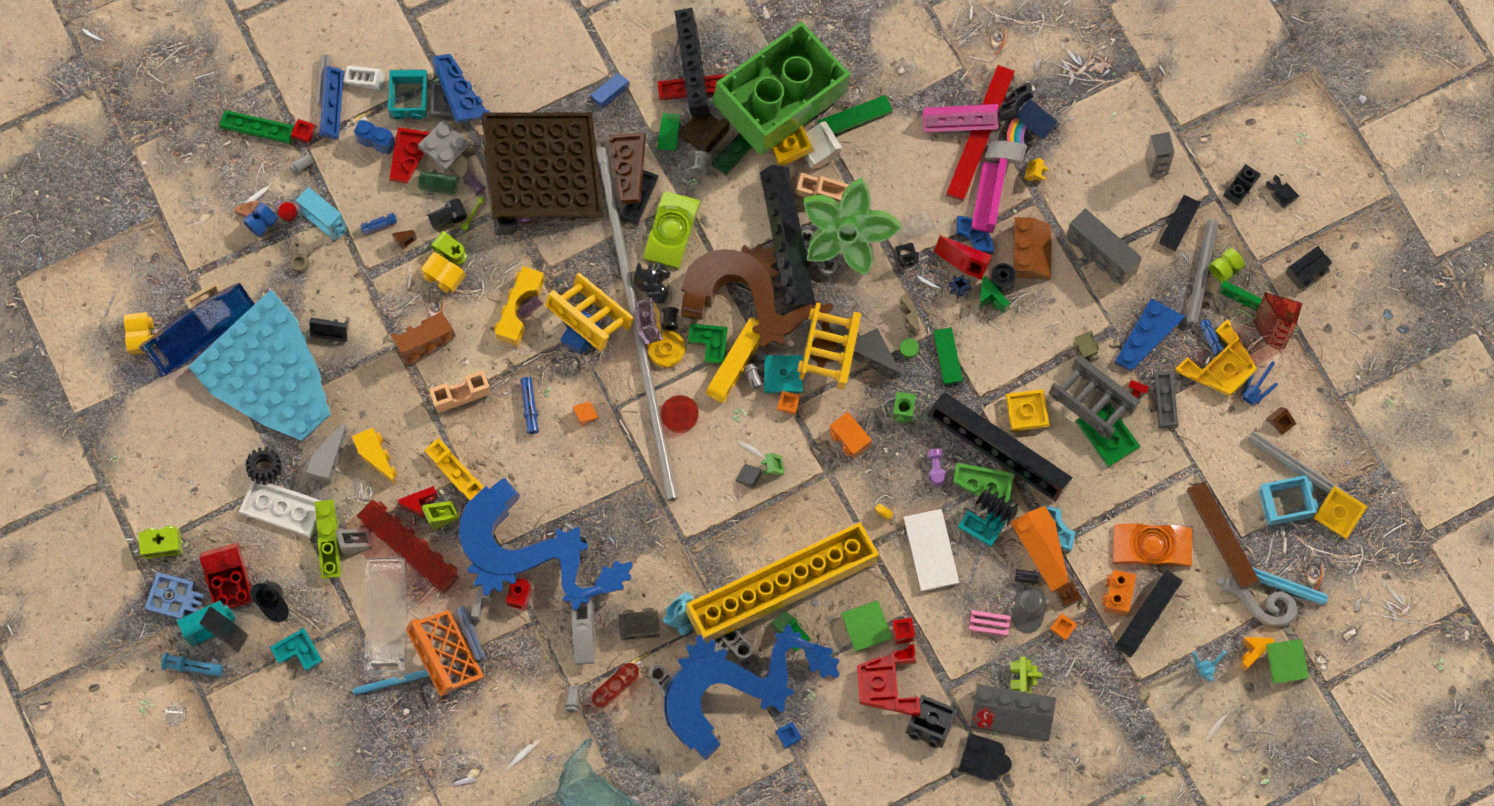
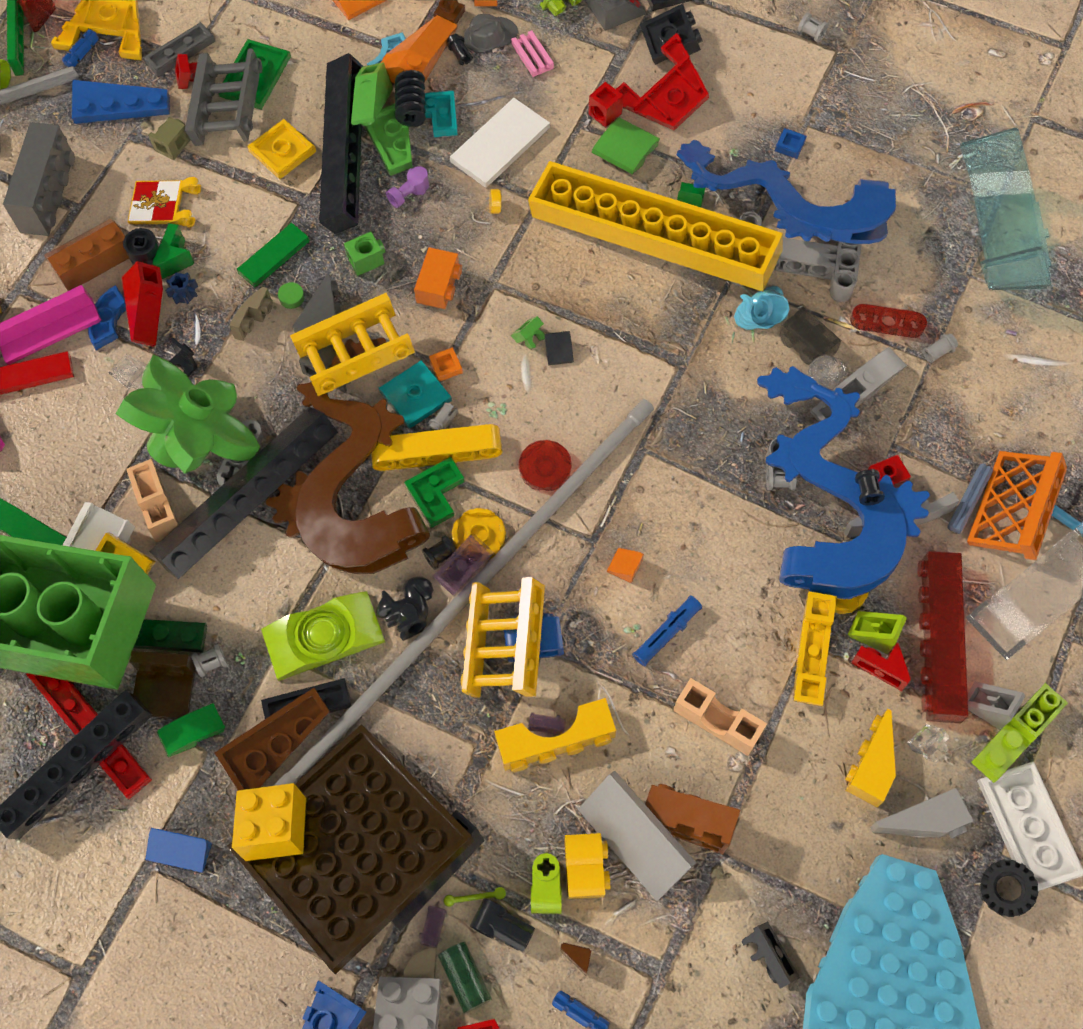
camera: 130 degrees left, 5 degrees down
none -> flag [127,177,201,227]
none -> yellow brick [232,783,306,861]
none -> bright green slope [351,62,393,126]
none -> light grey tile [578,771,696,901]
none -> clear head [808,355,847,390]
none -> black bush [855,469,885,506]

